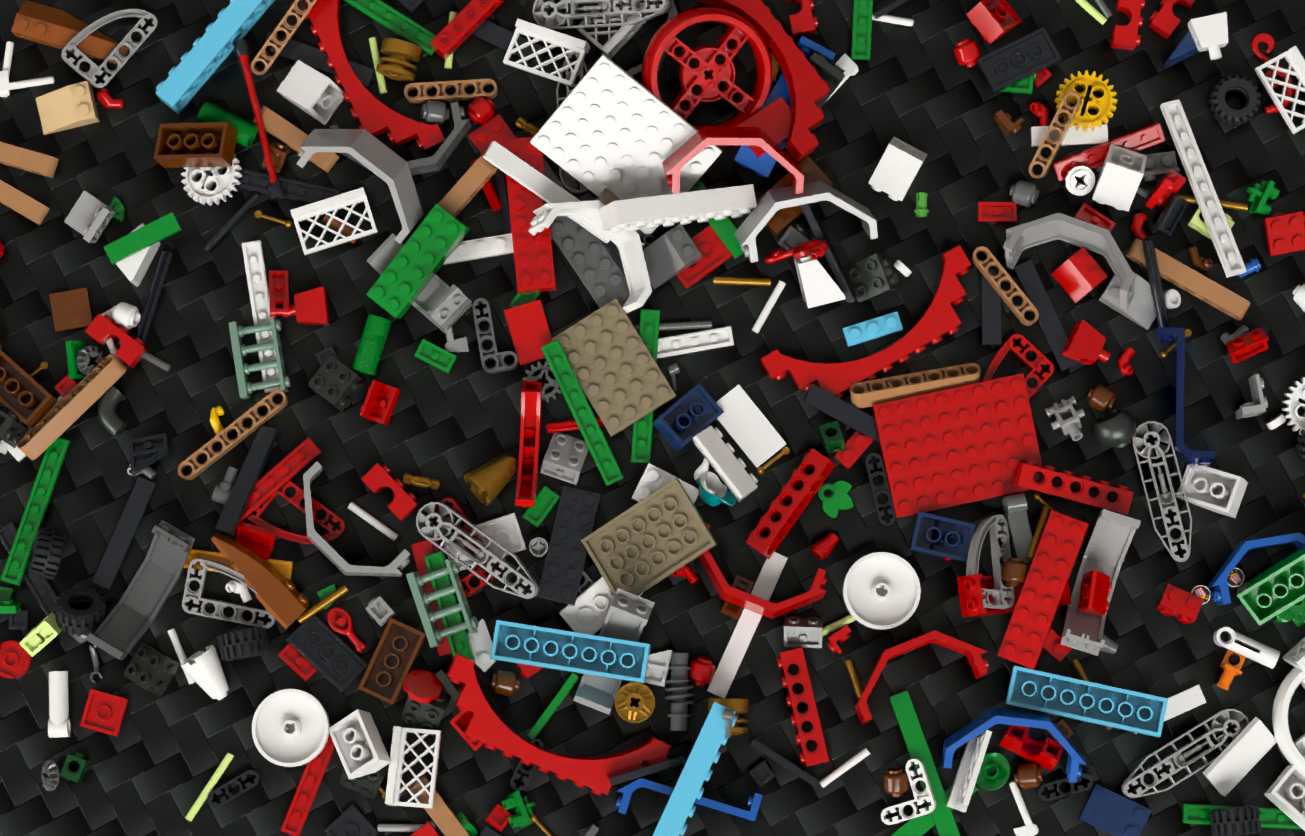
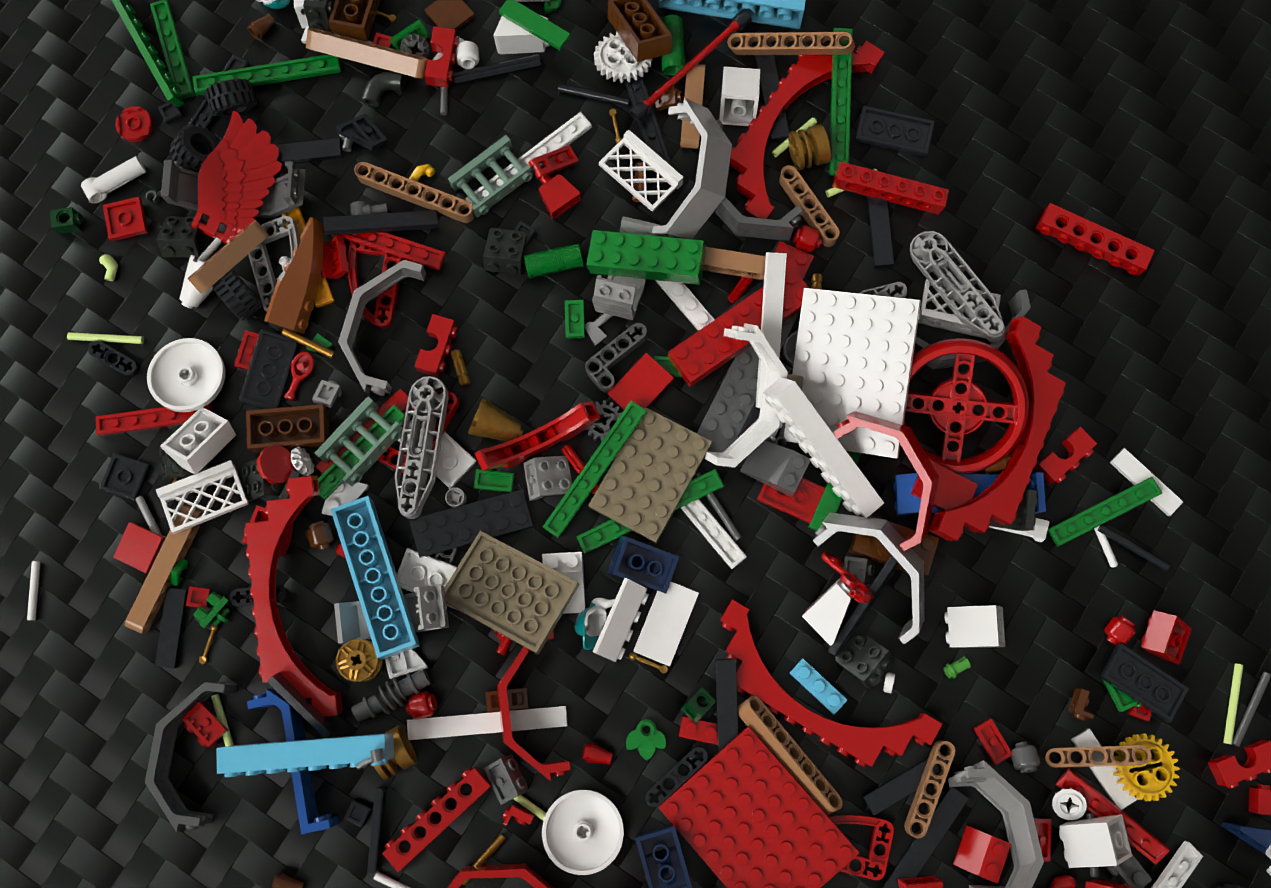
camera: 60 degrees right, 5 degrees down
yellowish green brick [19,612,62,657] -> none
dark grey gear [41,760,60,791] -> none
white bar [348,502,398,541] -> none
red bracket [360,380,401,426] -> none
dark grey head [421,100,450,126] -> none
white fence [503,19,590,87] -> none
green tile [527,673,579,739] -> none
dark grey hand [668,363,680,391] -> none
pearl gold bar [713,277,771,286] -> none
red brick [746,448,835,559] -> none
white bar [752,280,786,334] -> none
red arm [1029,102,1049,126] -> none
none -> yellowish green arm [99,254,118,282]
none -> medium nougat beam [188,220,269,294]
none -> red animal [191,111,282,244]
none -> white gear [291,446,315,476]

